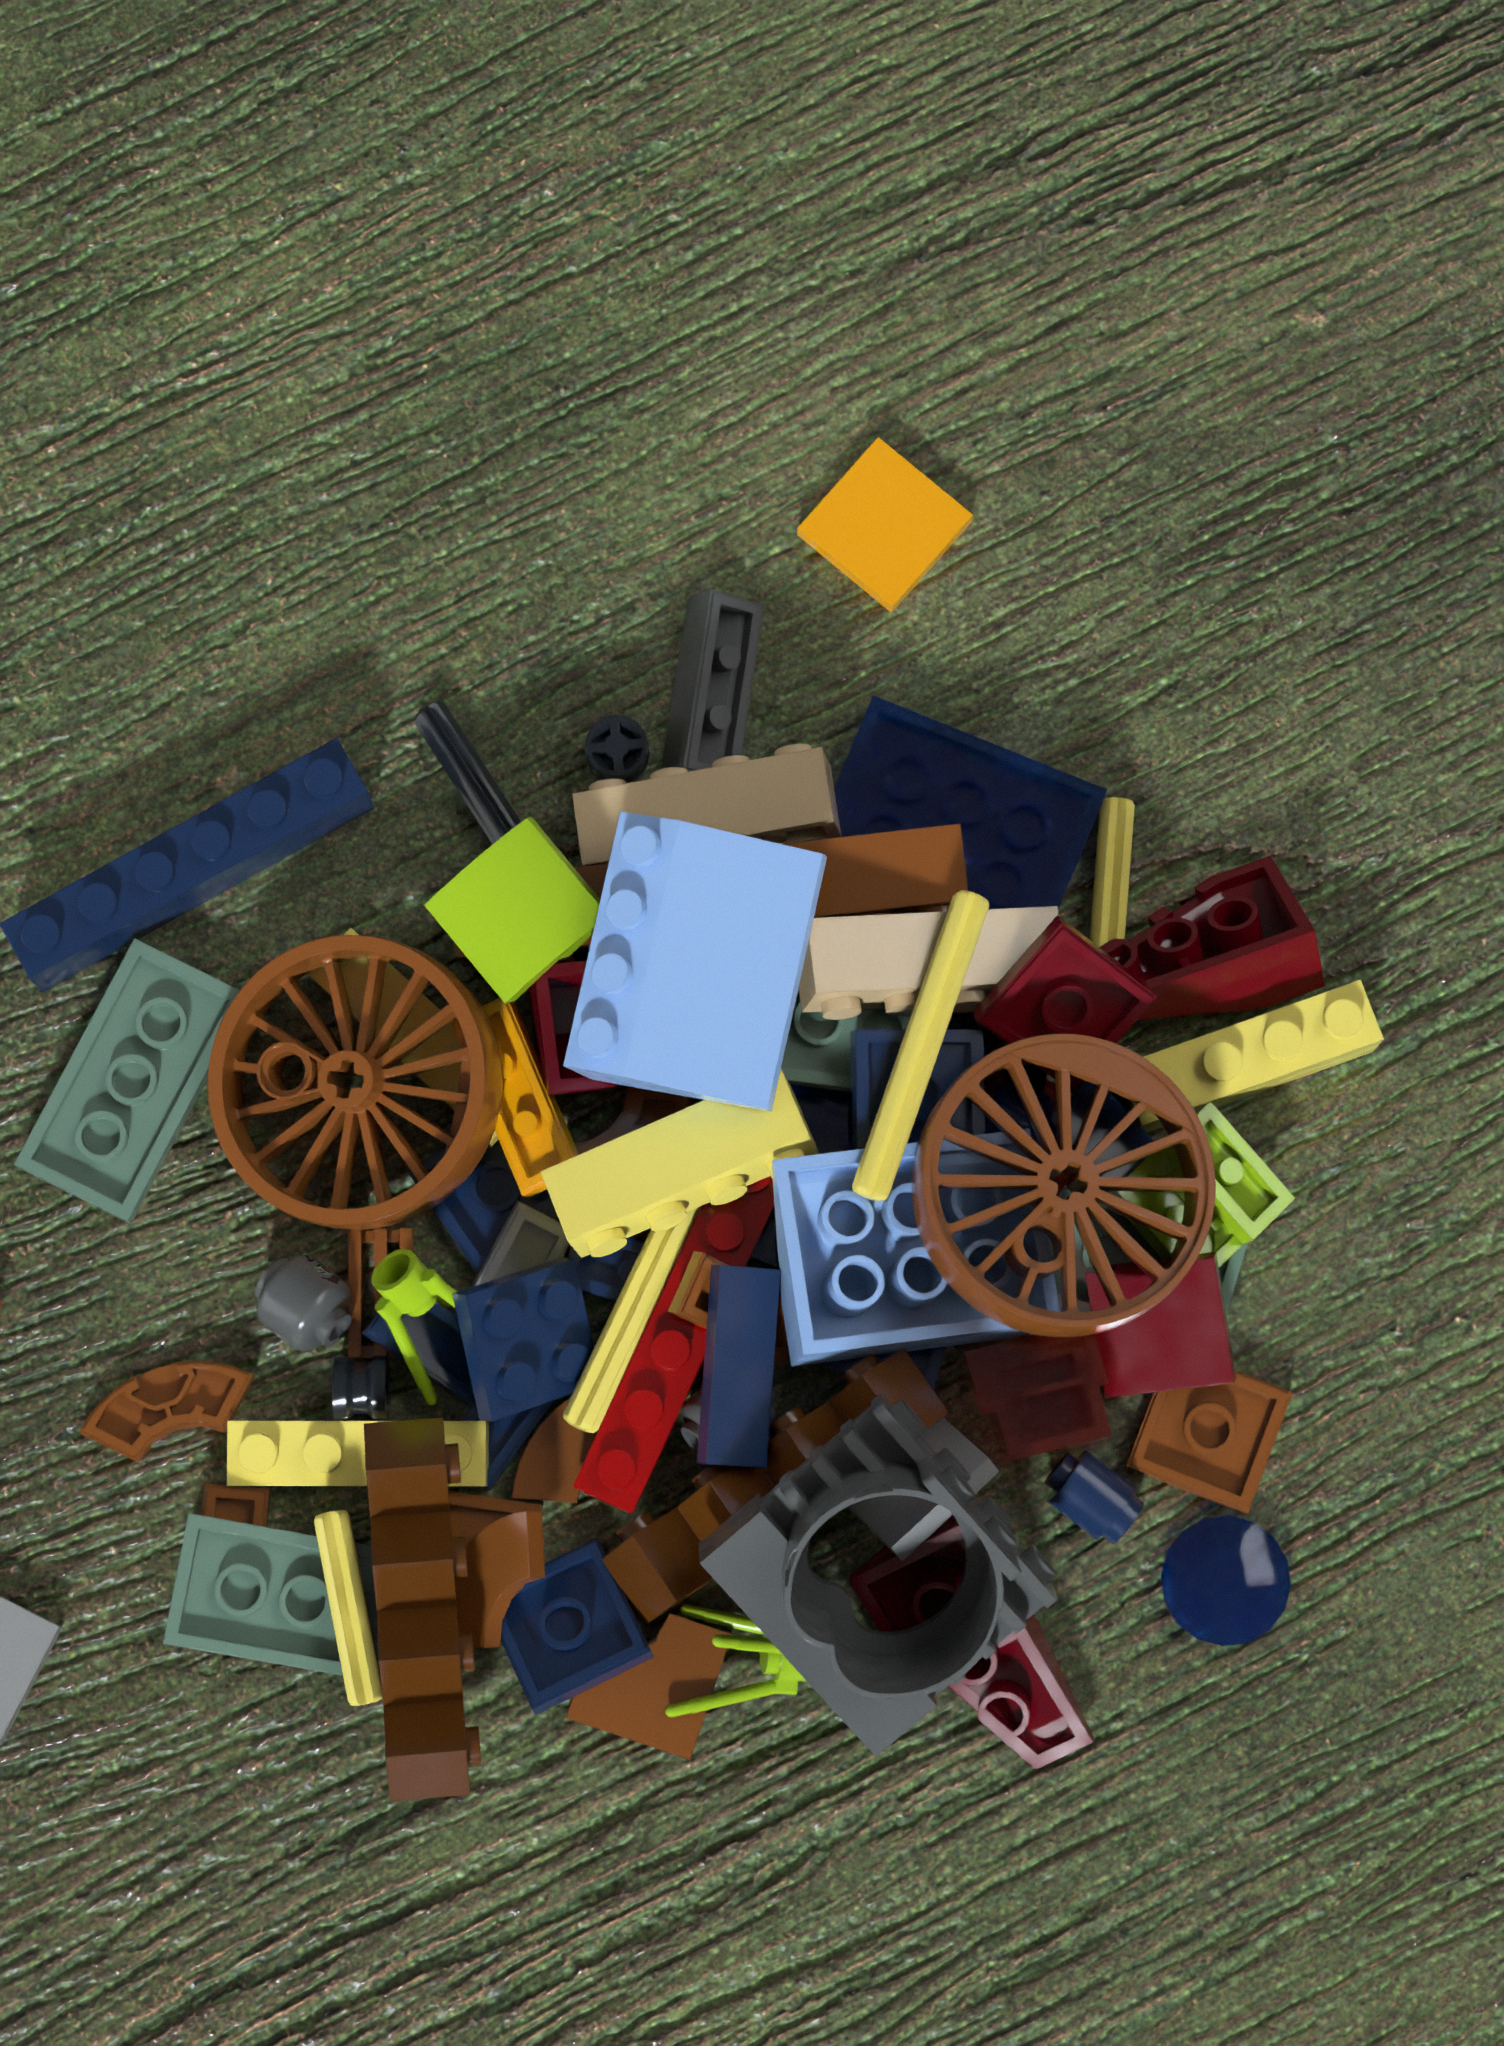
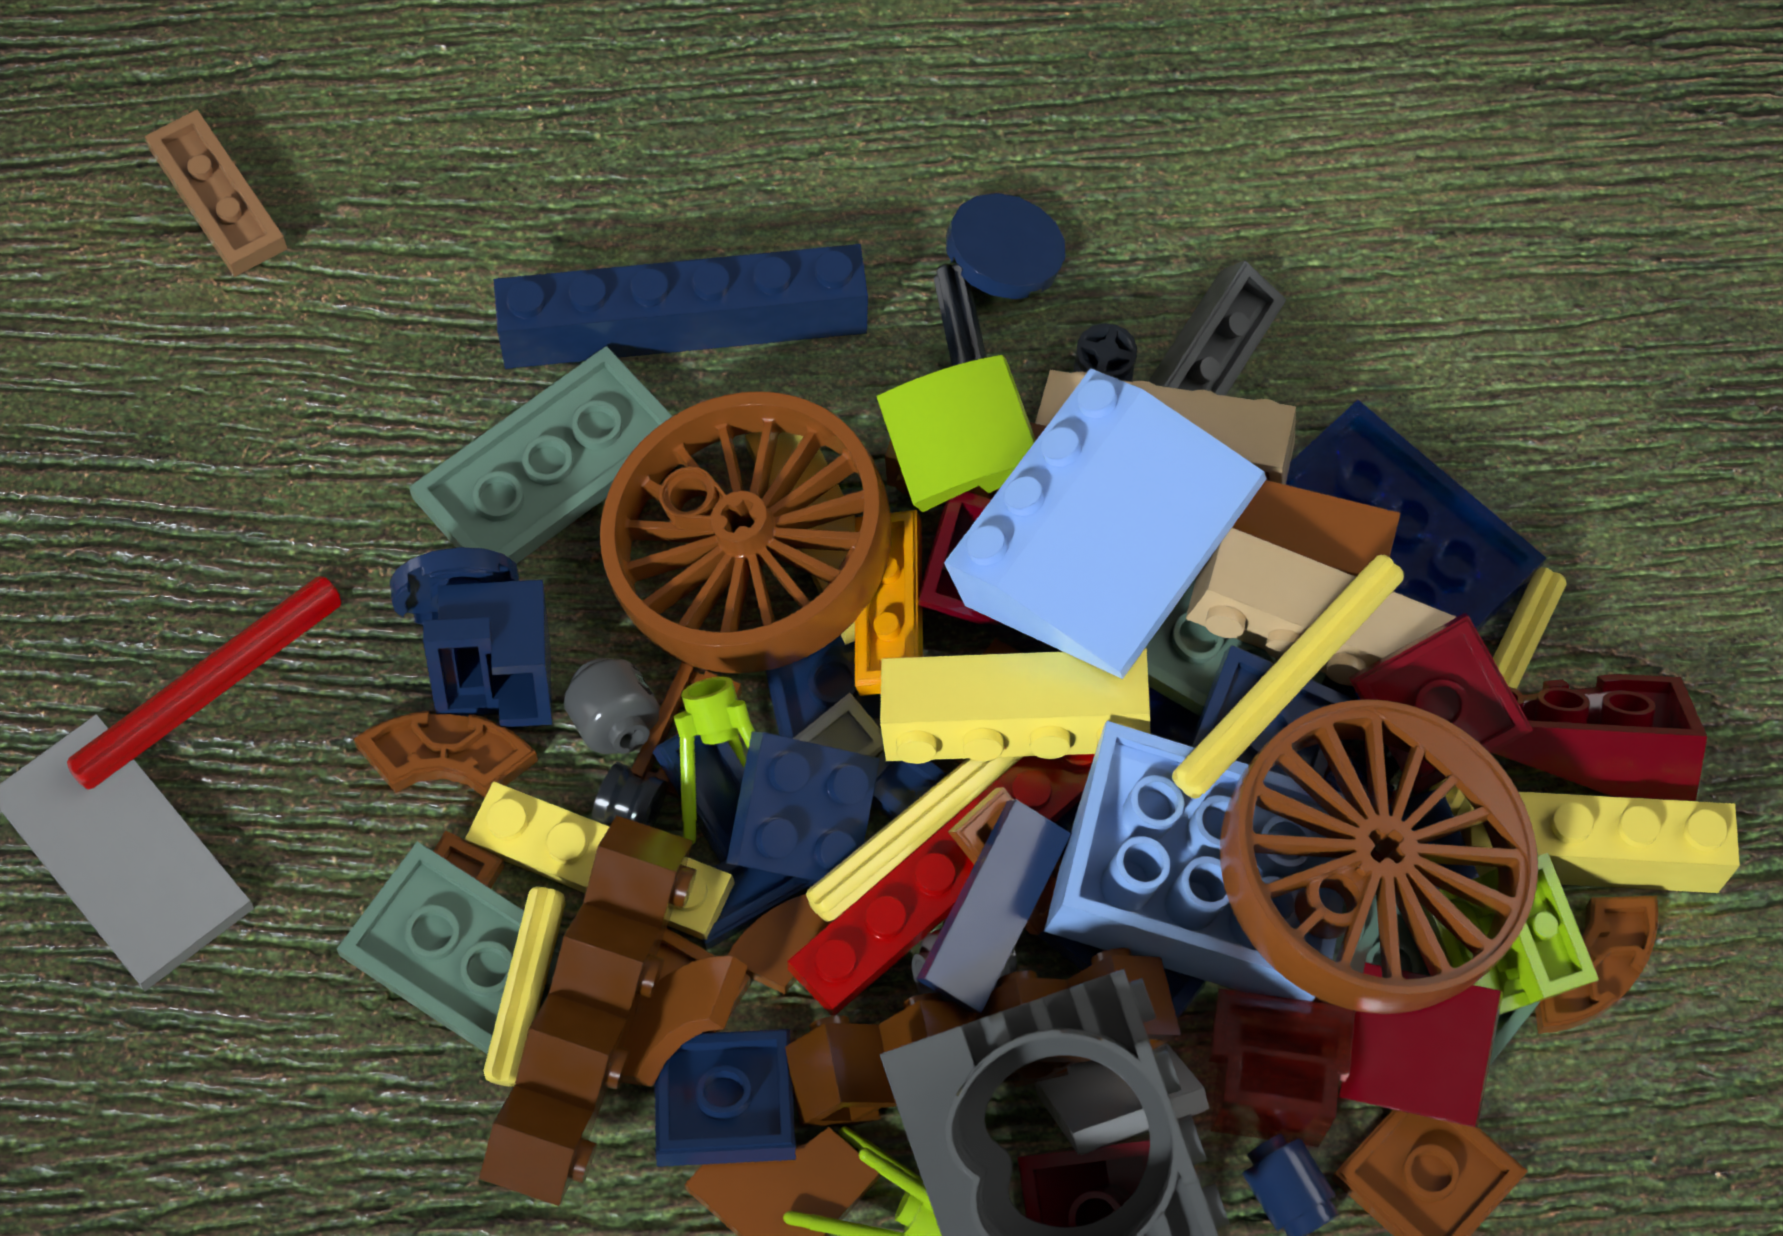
camera: 20 degrees right, 15 degrees down
light orange tile [797,437,973,613] -> none
none -> dark blue tile [390,547,519,626]
none -> dark blue plate [423,580,552,727]
none -> dark blue tile [946,193,1065,299]
none -> dark orange tile [1535,896,1658,1034]

